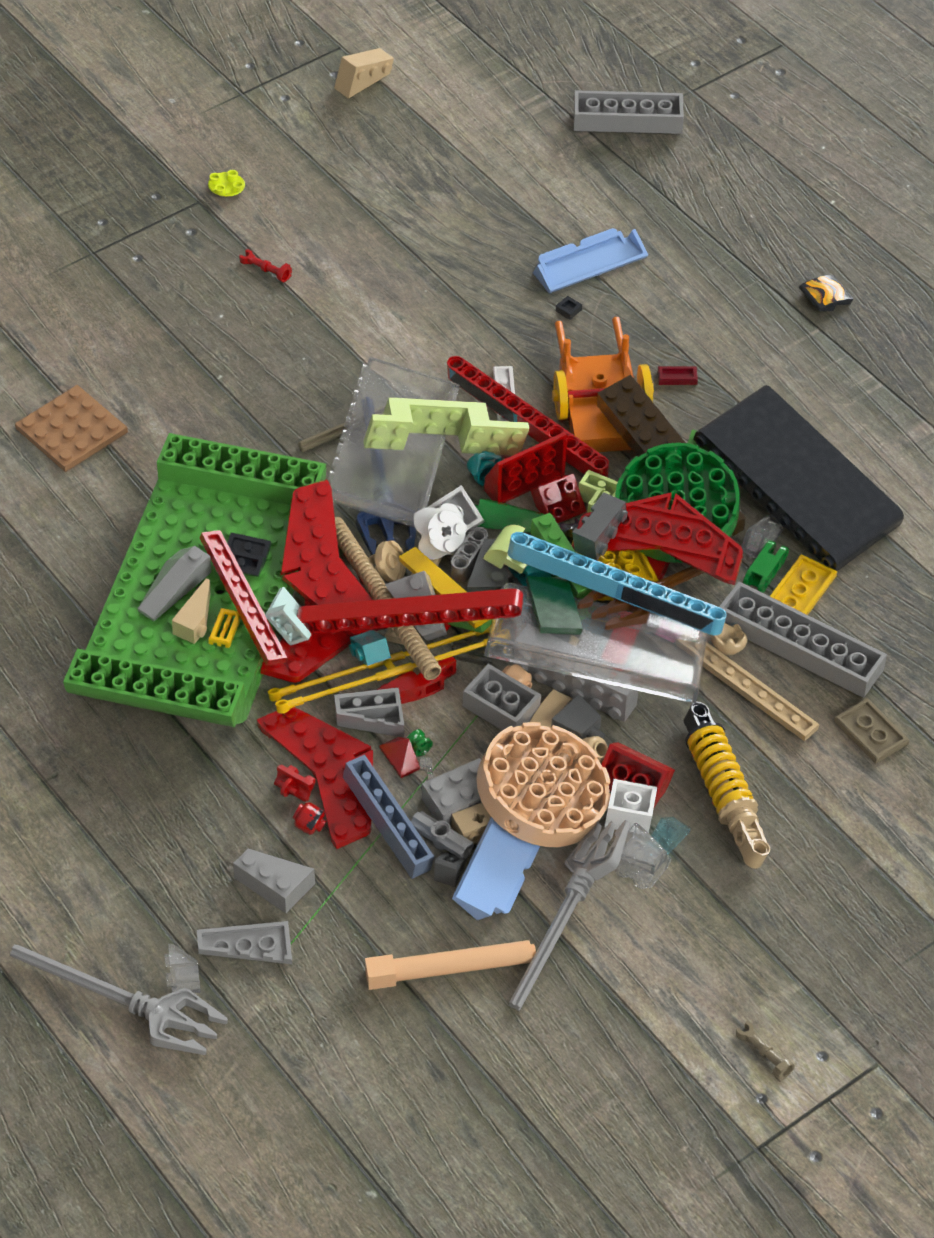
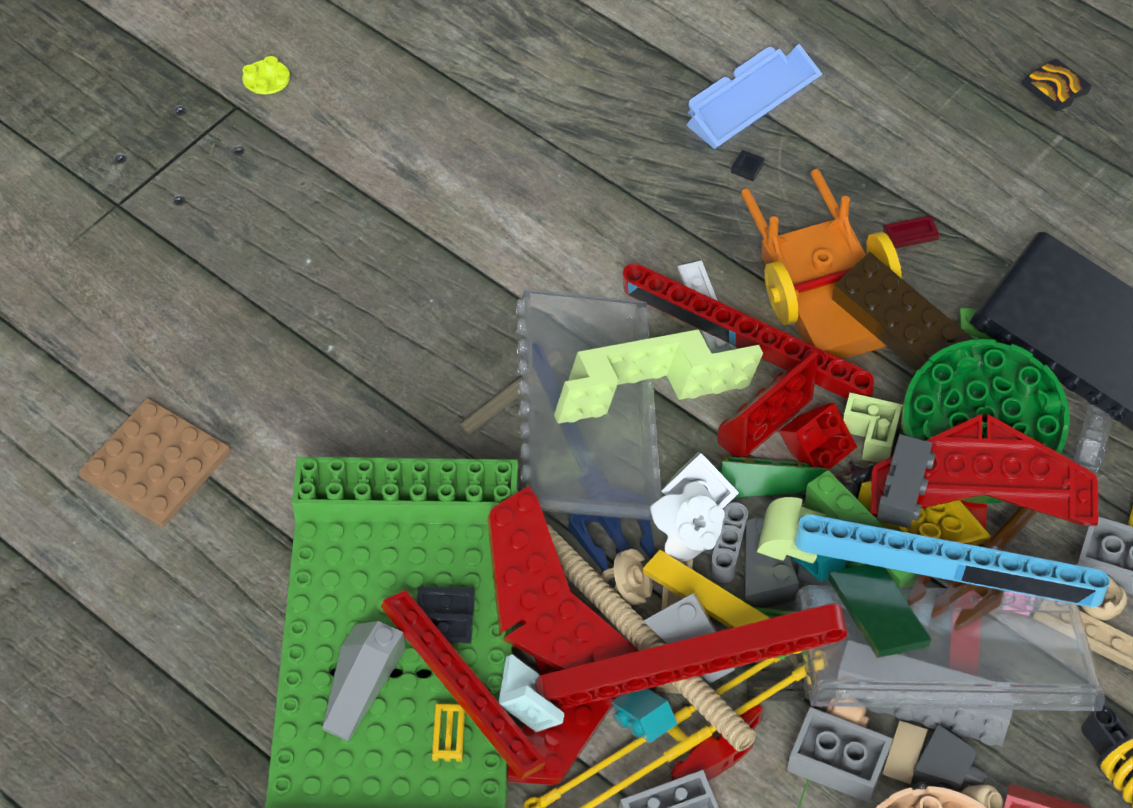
camera: 10 degrees left, 5 degrees up
tan slope [172,579,211,644] -> none
red piece [239,249,292,282] -> none
teal piece [467,451,502,486] -> none
green piece [743,540,789,593] -> none

